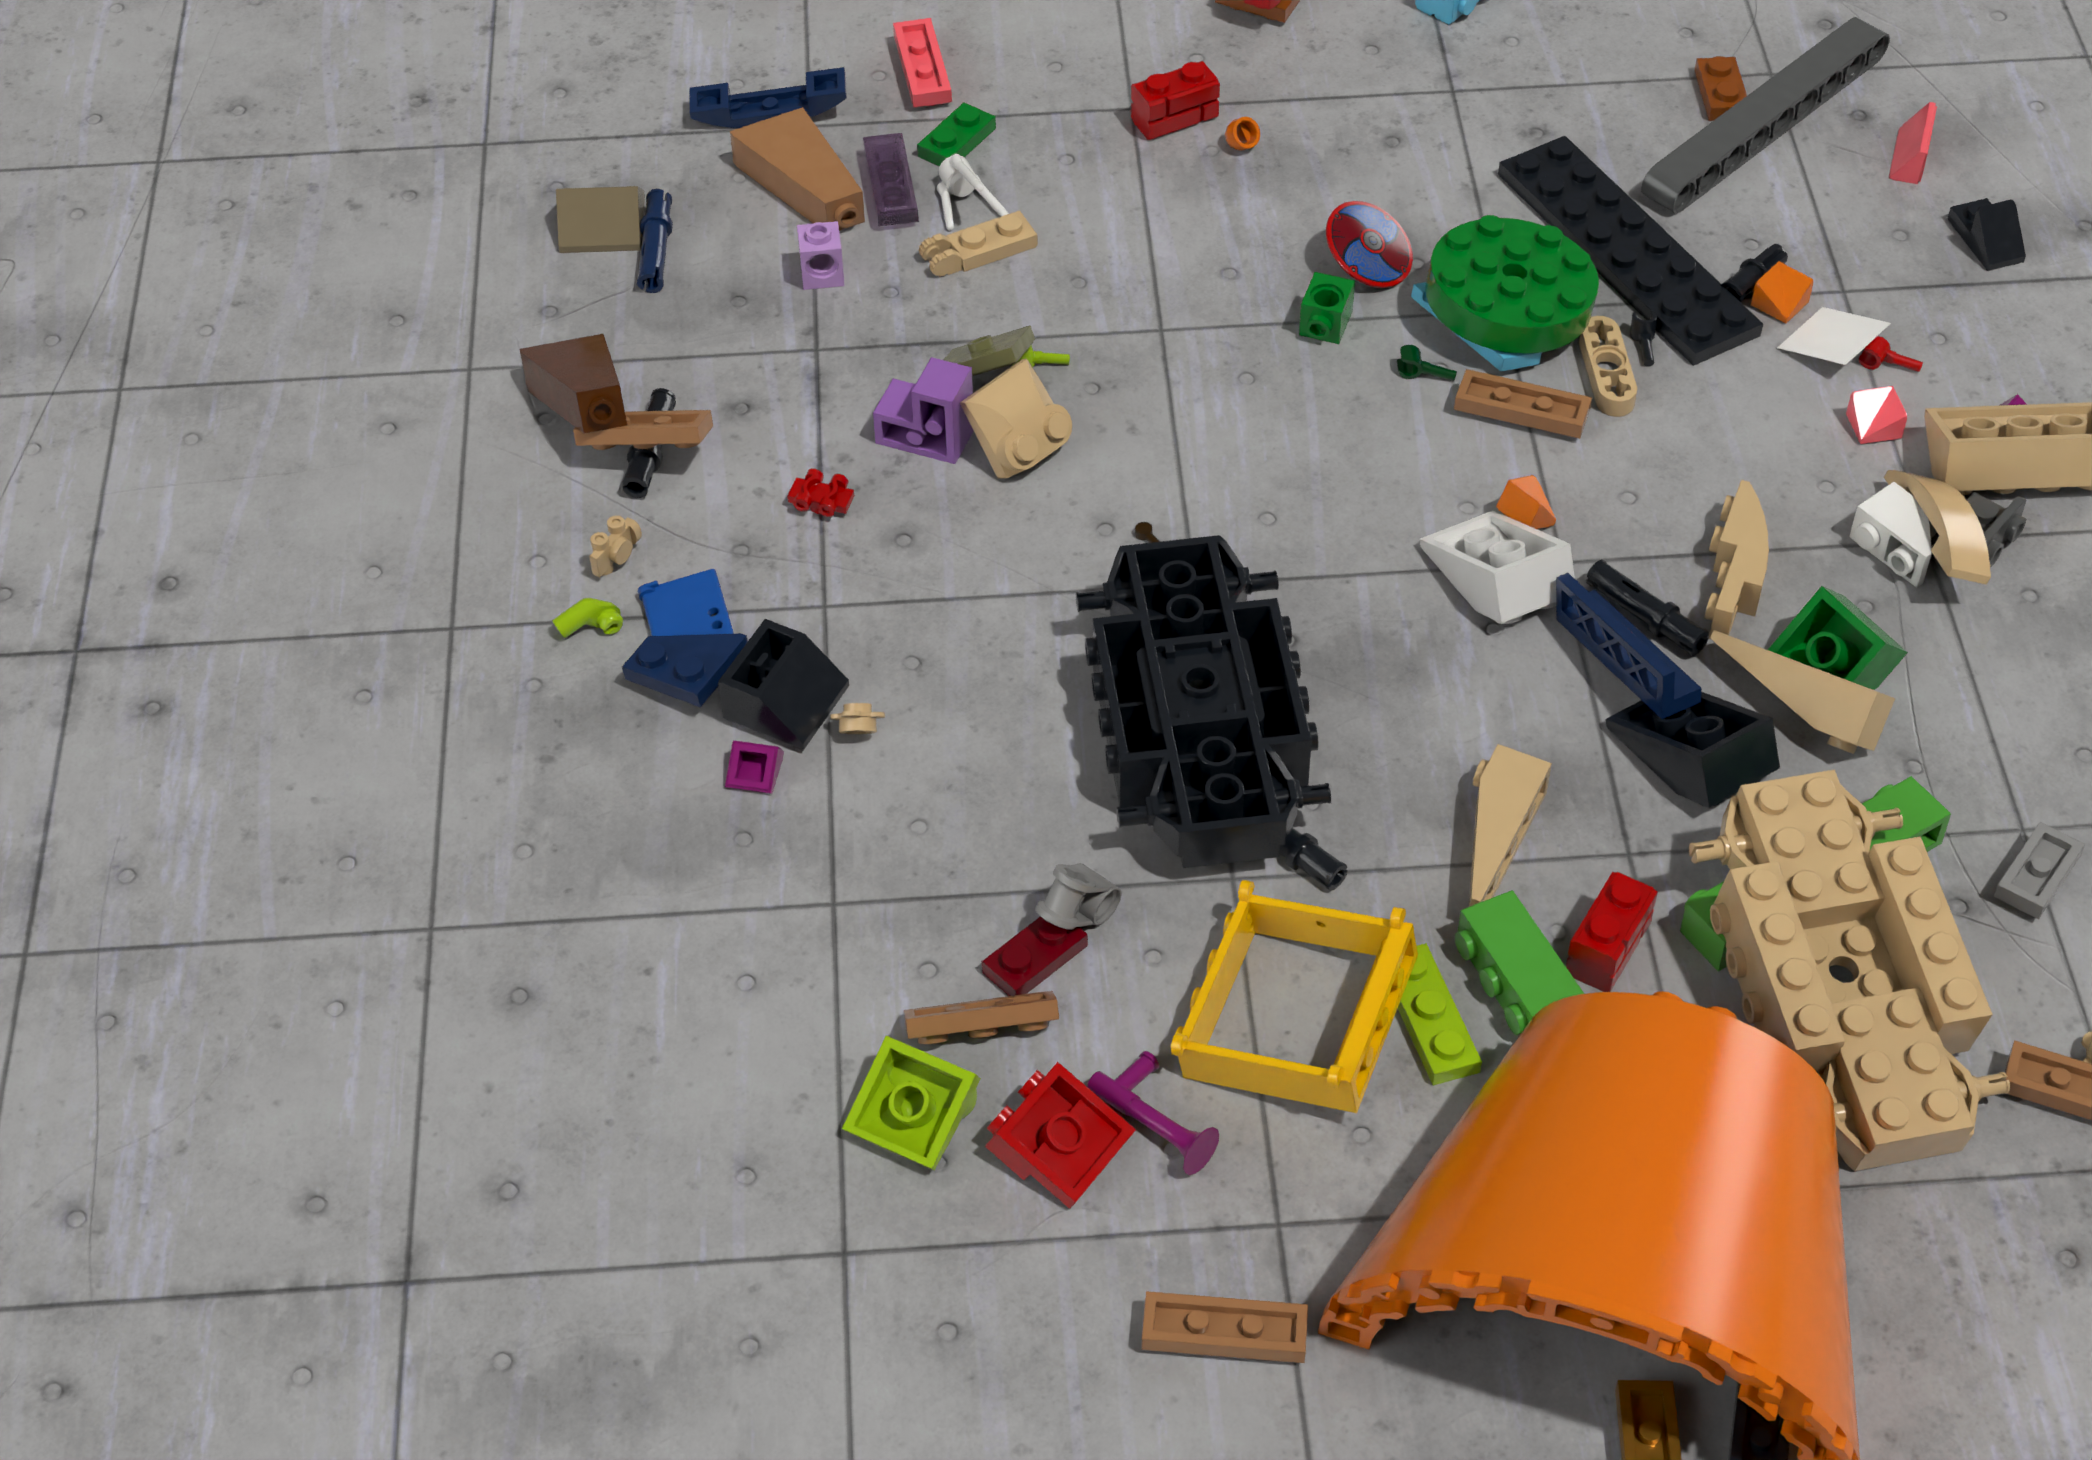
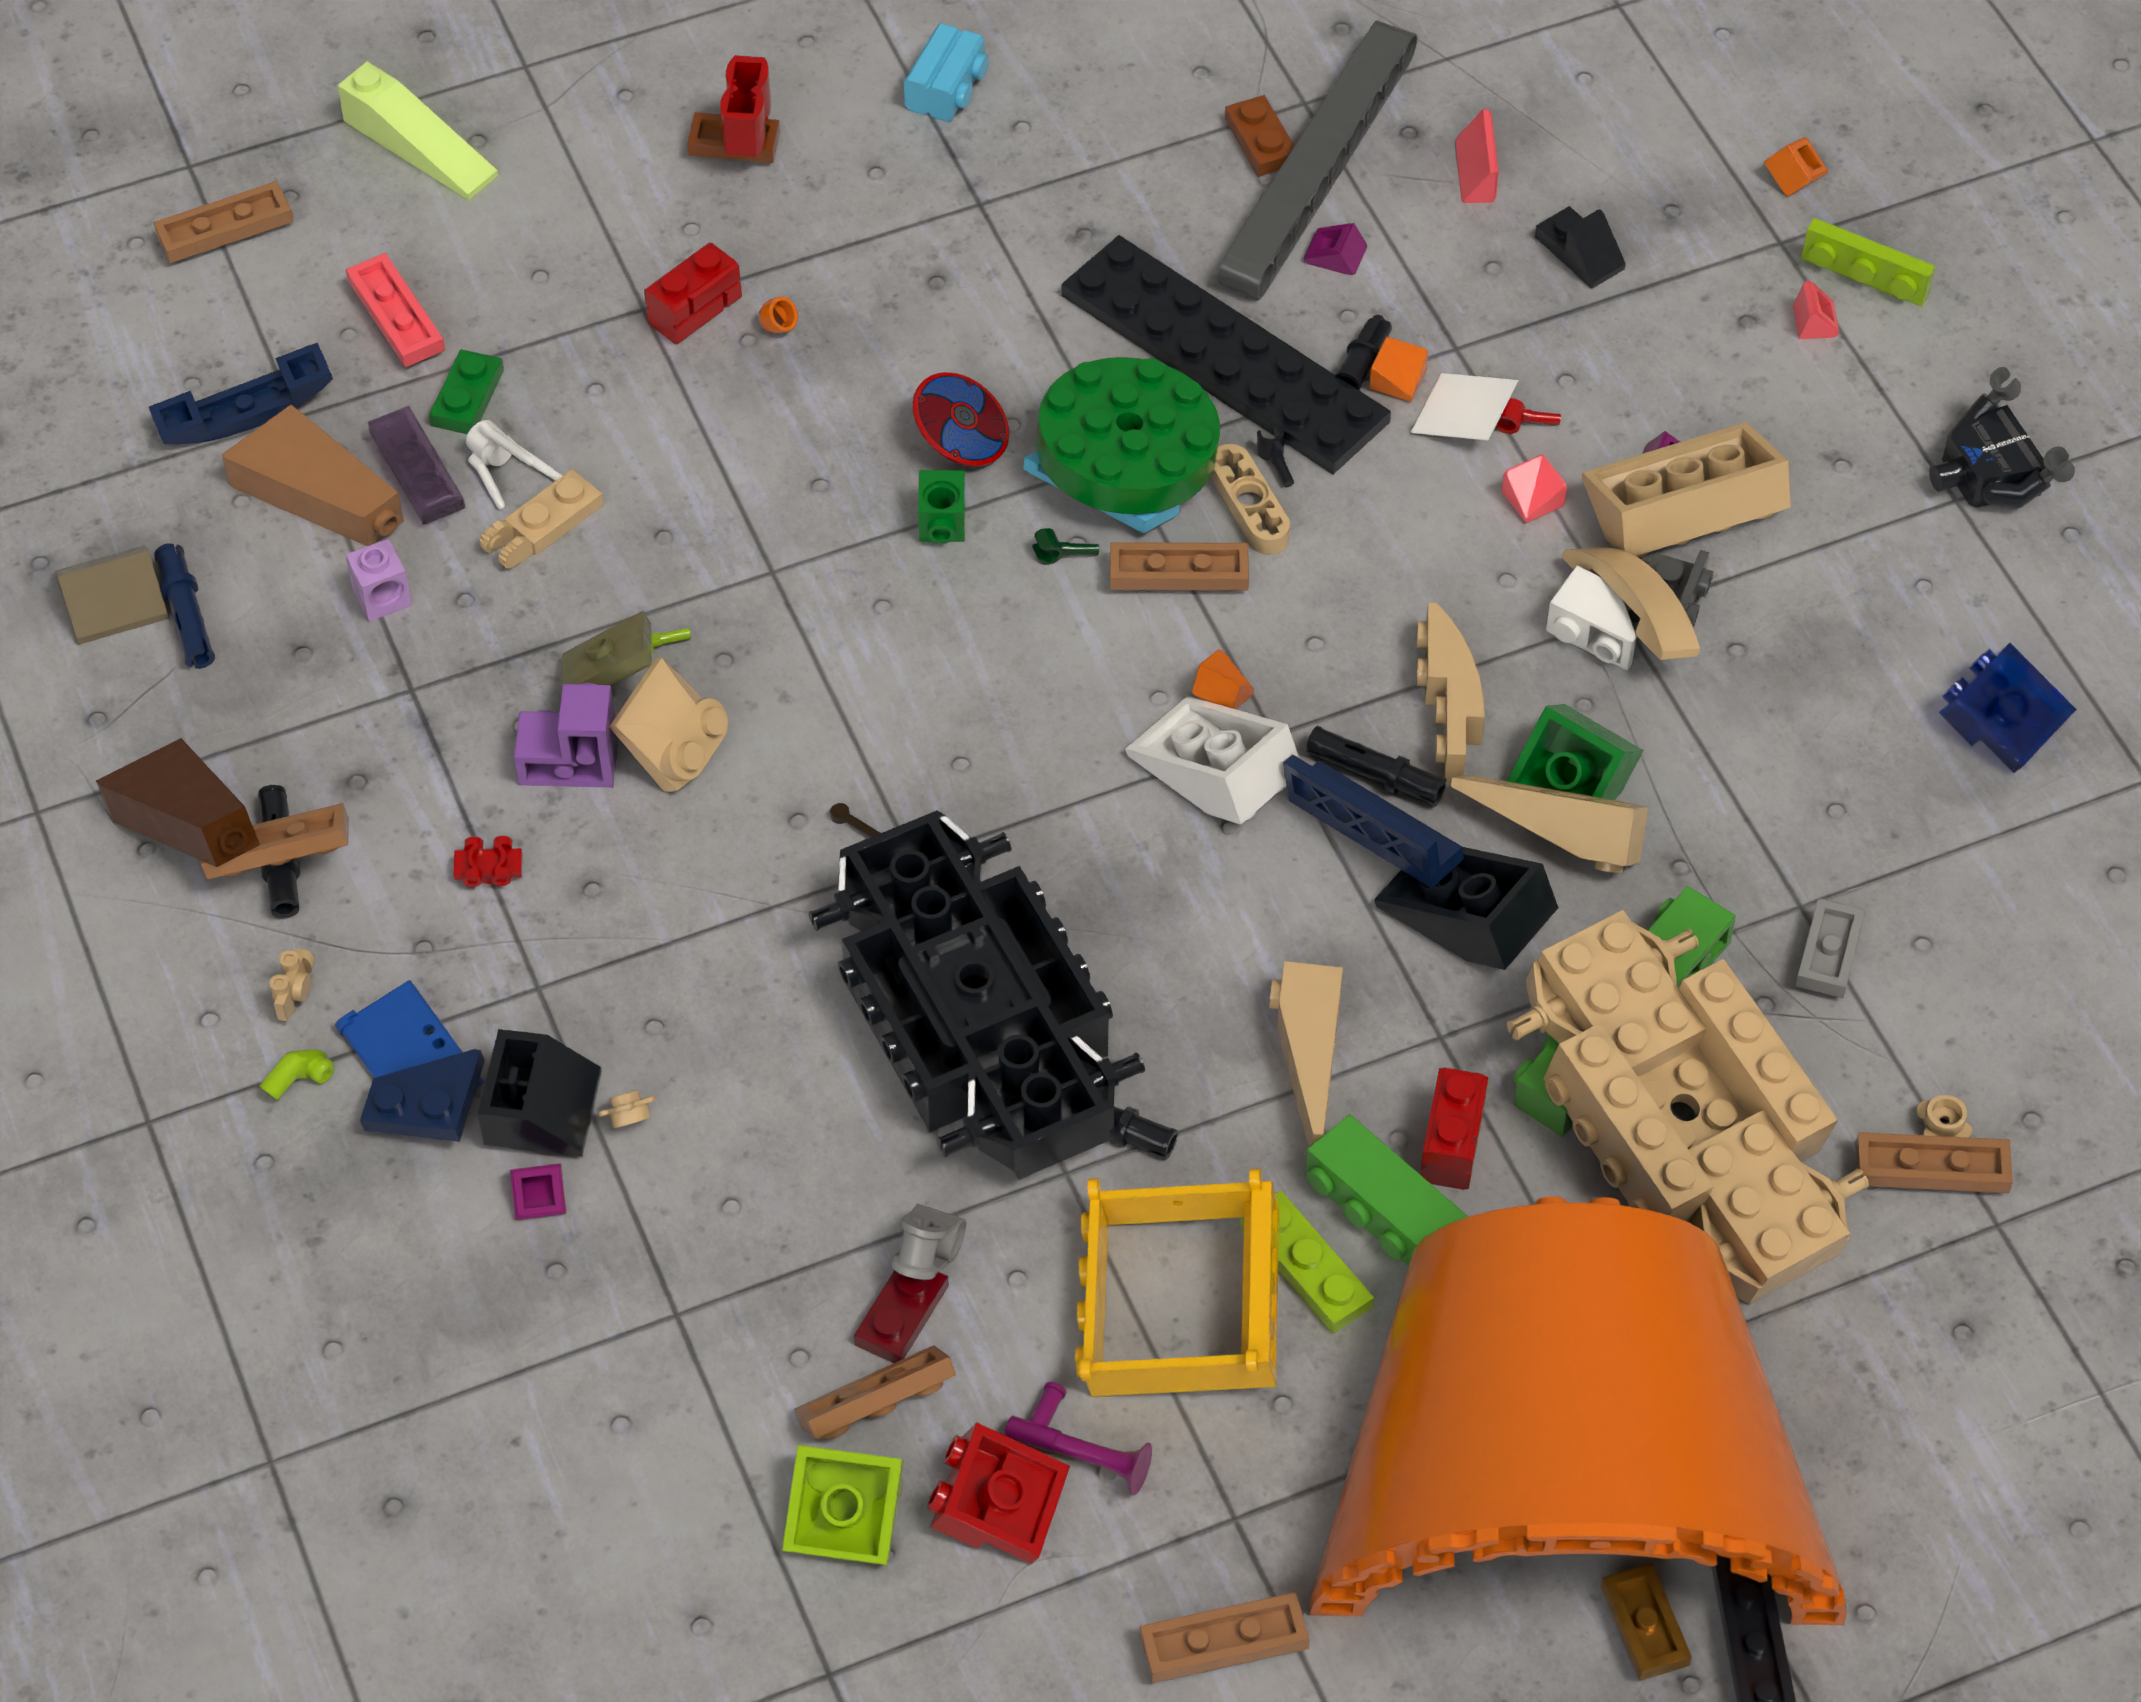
camera: 20 degrees left, 5 degrees up
none -> magenta slope [1304,223,1367,275]

